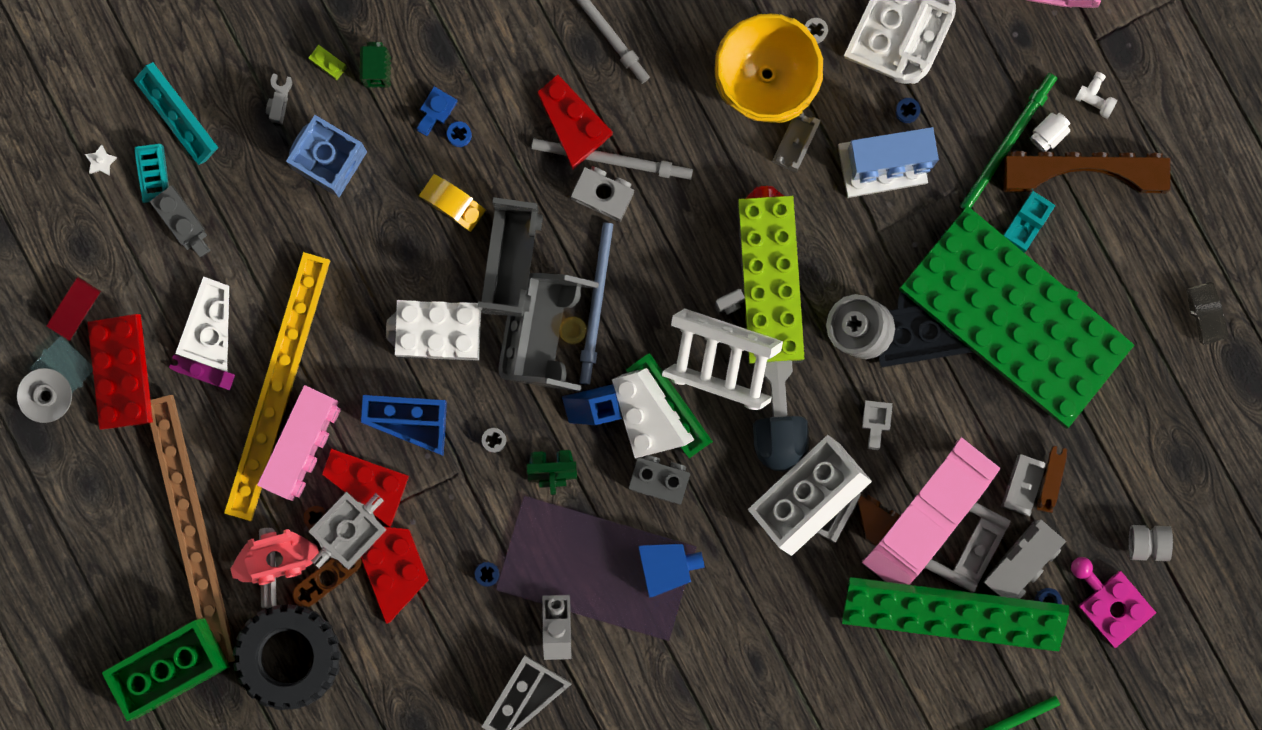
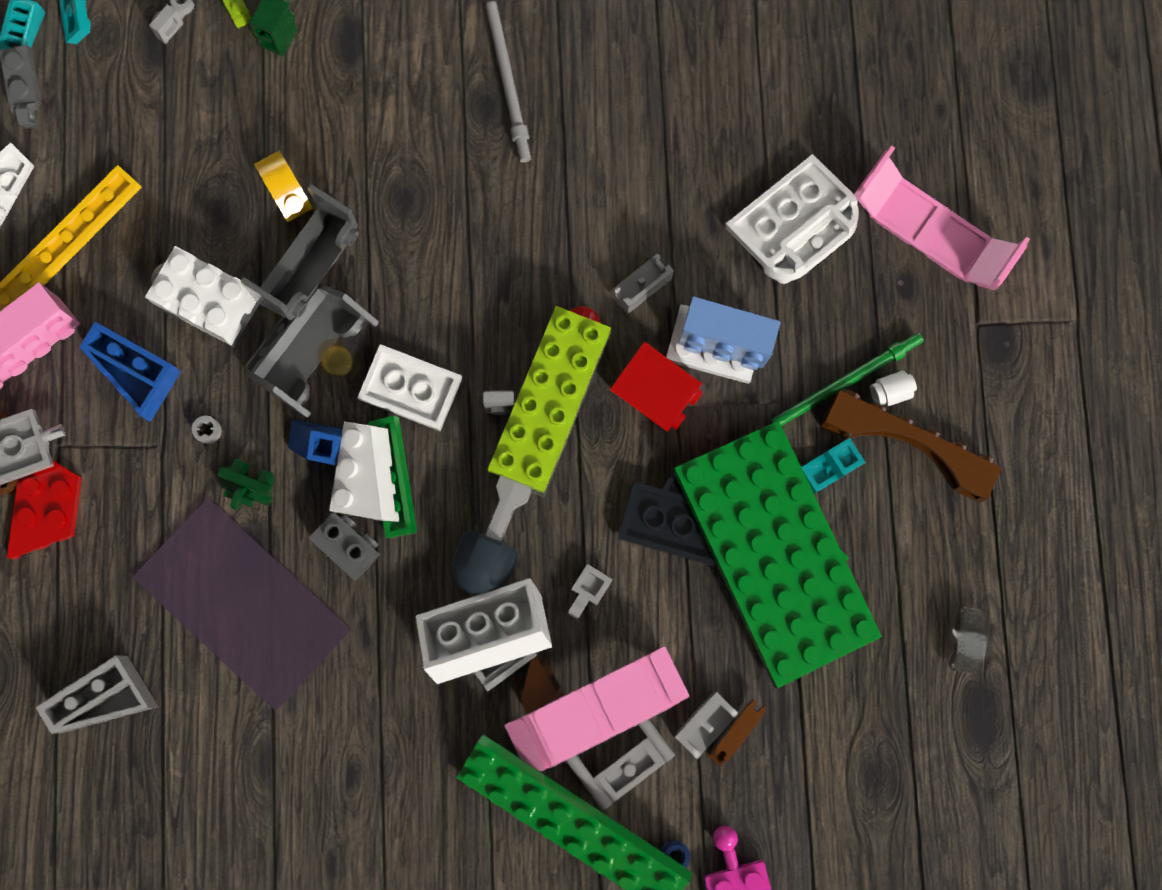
camera: 20 degrees right, 5 degrees down
medium blue brick [286,115,367,198] -> none
red wing [322,449,409,527] -> none
blue plate [417,86,458,137] -> none
blue bush [447,121,472,147] -> none
dark blue bush [475,562,500,587] -> none
light grey bar [532,139,693,180] -> none
red wing [538,75,613,170] -> none
light grey slope [542,595,571,660] -> none
light grey brick [571,166,634,222] -> none
sand blue bar [579,222,614,385] -> none
blue torso [639,544,705,598] -> none
white fence [662,309,783,410] -> none
yellow rock [714,13,823,123] -> none
light grey bush [805,18,828,44] -> none
light grey wheel [826,294,895,359] -> none
dark blue bush [895,98,920,124] -> none
light grey wedge [981,520,1066,599] -> none
white piece [1075,72,1118,119] -> none
light grey wheel [1129,525,1173,561] -> none
none -> white plate [357,344,462,431]
none -> red brick [610,342,704,432]

